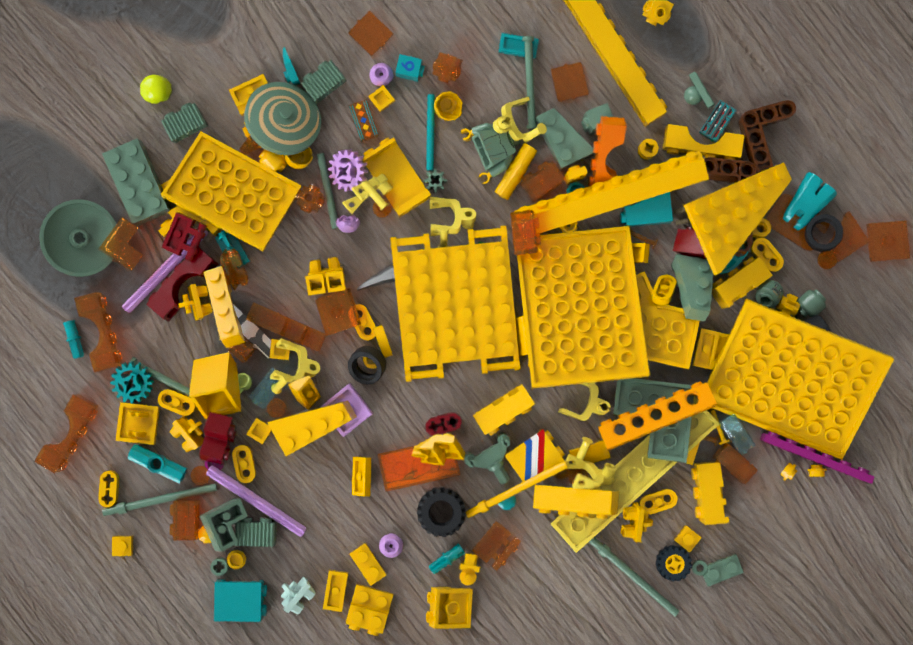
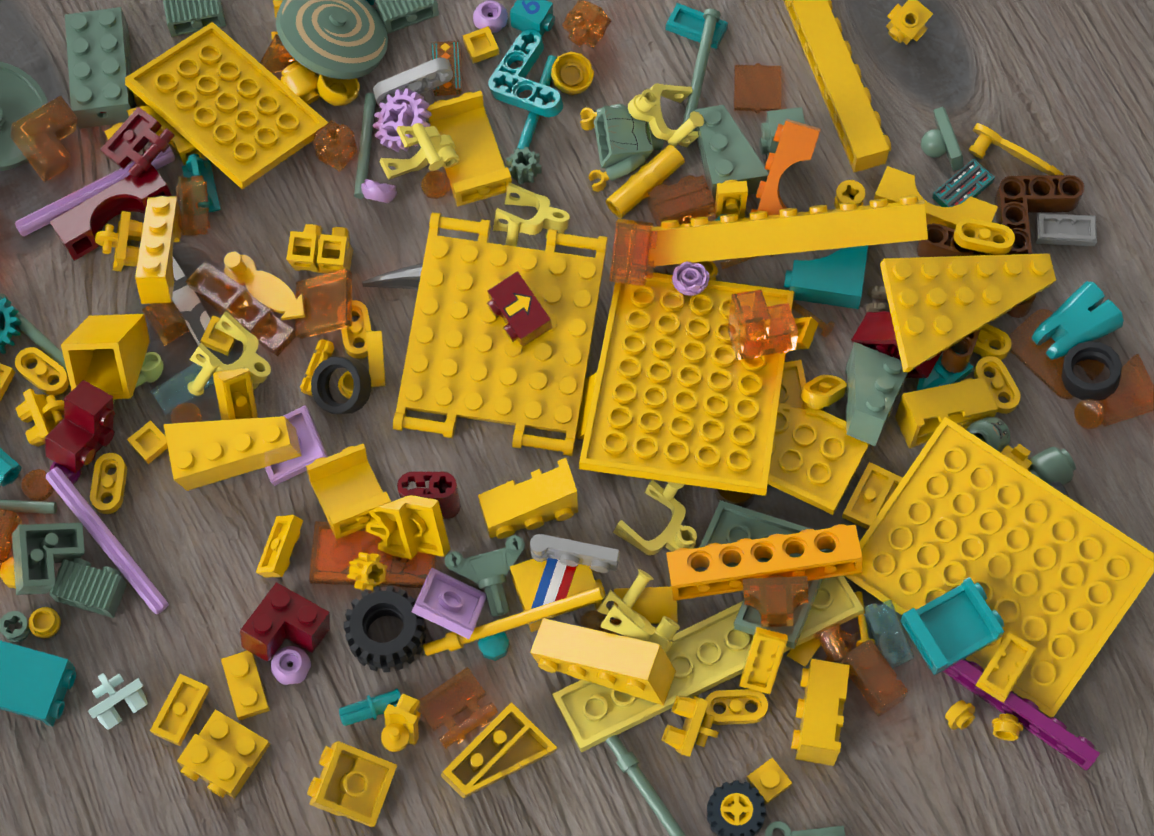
camera: 20 degrees right, 20 degrees down
none -> yellow brick [224,252,305,320]
none -> dark red brick [240,582,330,662]
none -> yellow axle [300,339,334,396]
none -> yellow panel [306,444,391,539]
none -> yellow gear [347,552,388,591]
none -> light grey beam [373,58,453,105]
none -> lavender plate [411,568,487,639]
none -> yellow wedge [441,702,557,799]
none -> dark red brick [487,271,552,347]
none -> teal beam [488,29,563,117]
none -> light grey plate [530,534,619,573]
none -> lavender plate [672,261,709,296]
none -> clear orange brick [728,290,798,360]
none -> yellow plate [739,627,788,694]
none -> clear orange brick [743,575,809,627]
none -> clear orange bush [814,623,852,662]
none -> teal panel [900,577,1004,676]
none -> yellow plate [953,218,1015,255]
none -> yellow brick [968,123,1064,175]
none -> yellow plate [975,632,1037,703]
none -> light grey plate [1035,213,1097,246]

